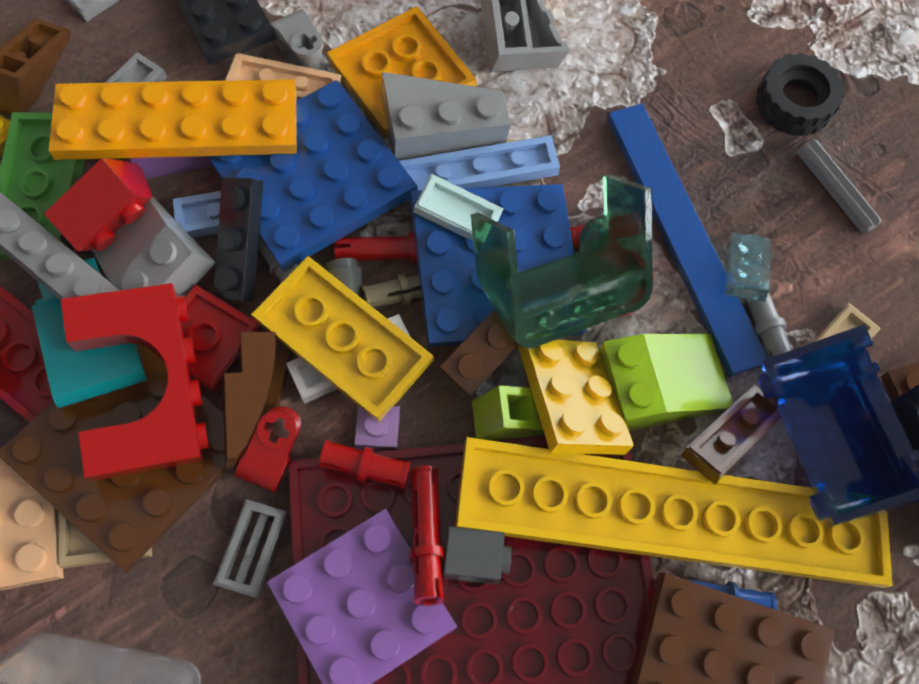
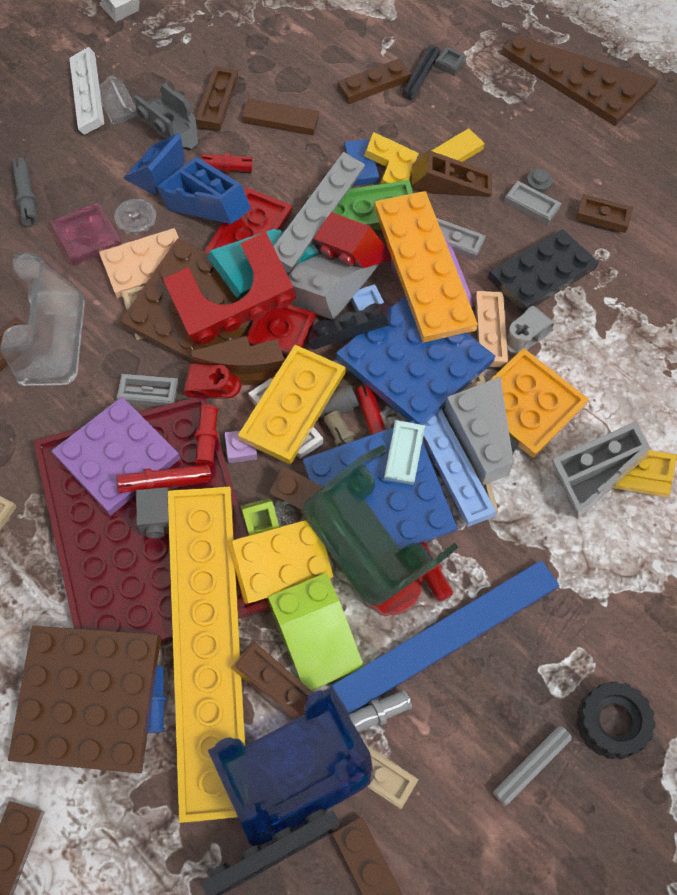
camera: 80 degrees right, 5 degrees down
clear light blue plate [725,232,772,302] -> none

